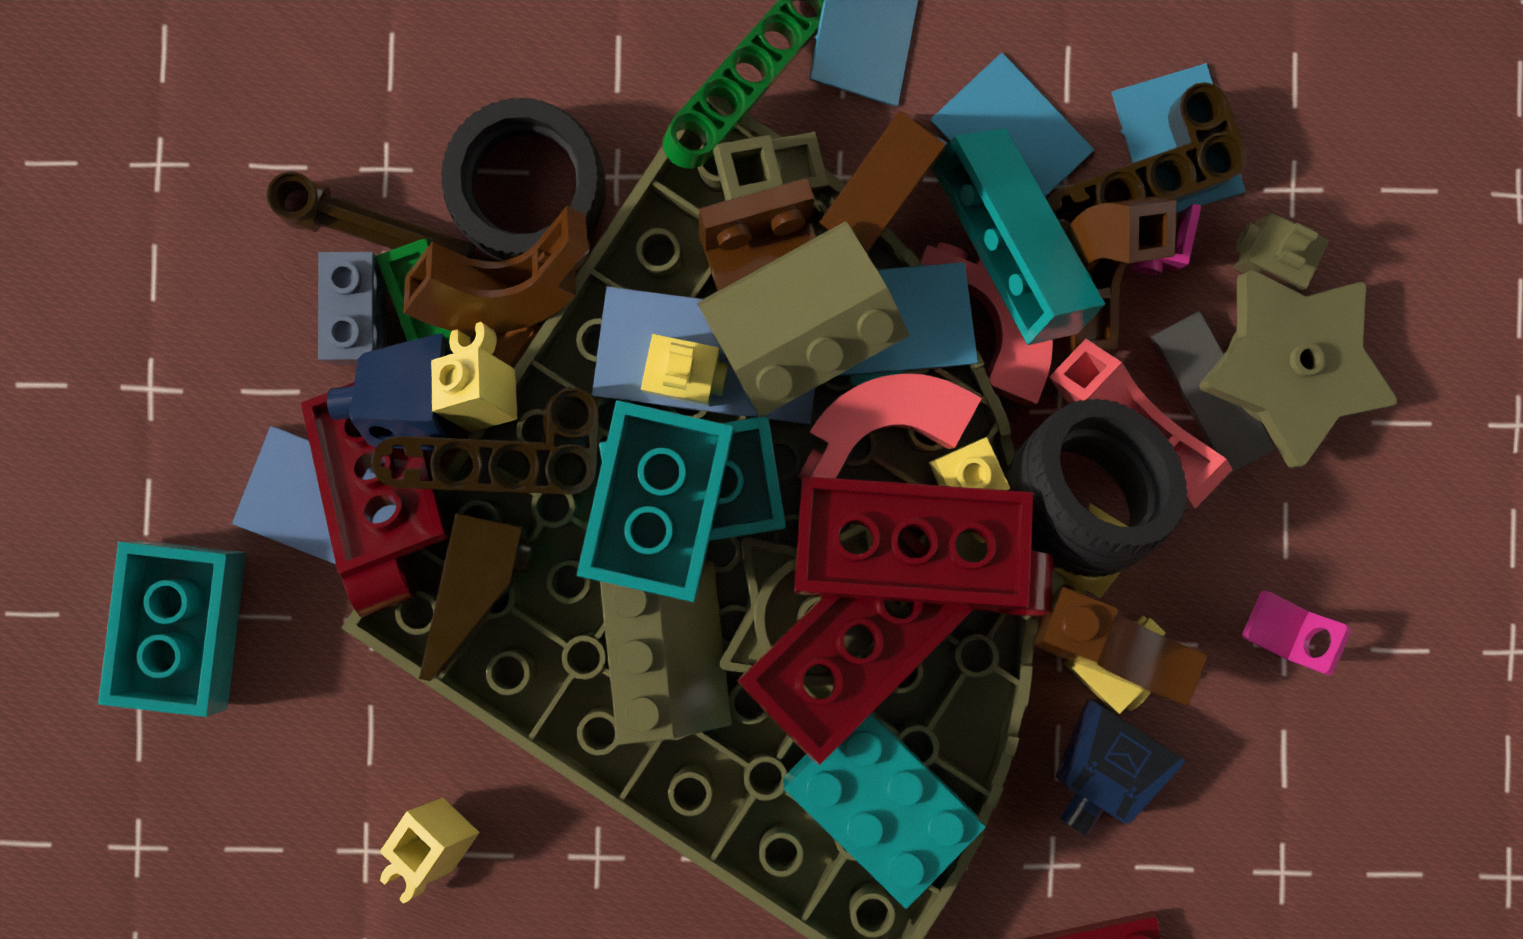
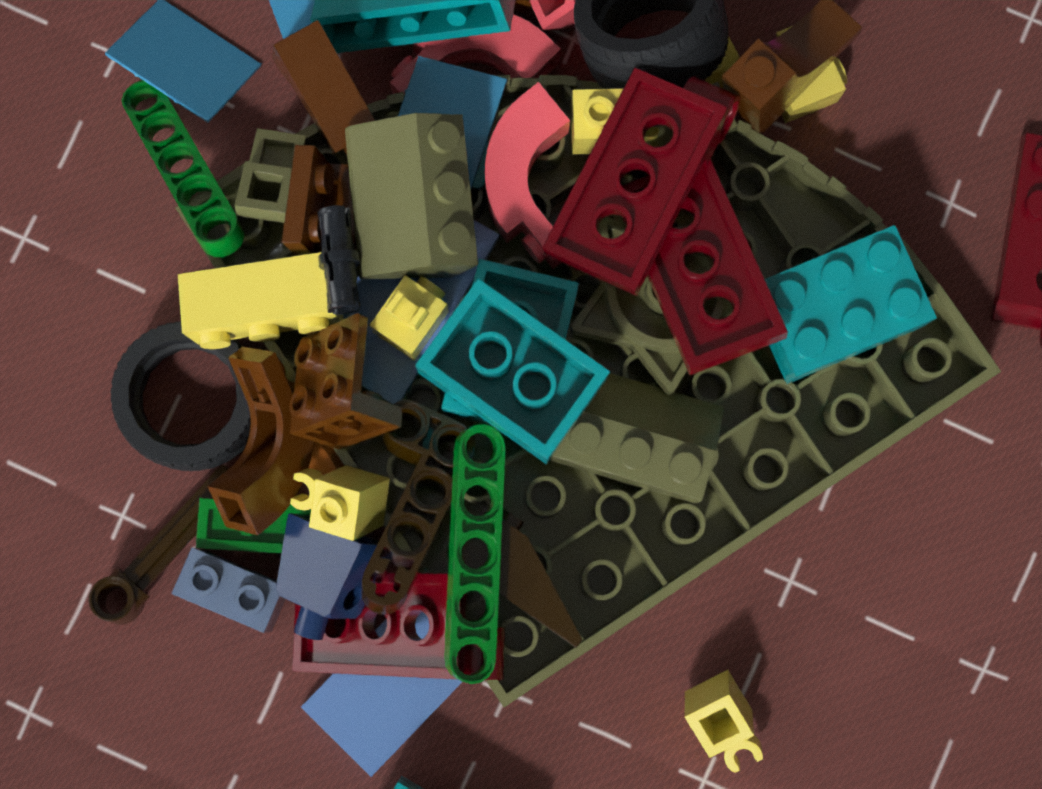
camera: 70 degrees left, 5 degrees down
torso [1056,698,1185,837] -> none
none -> light yellow brick [178,252,344,349]
none -> reddish brown bracket [289,313,403,450]
none -> black pin [318,205,361,315]
none -> green beam [444,424,506,684]

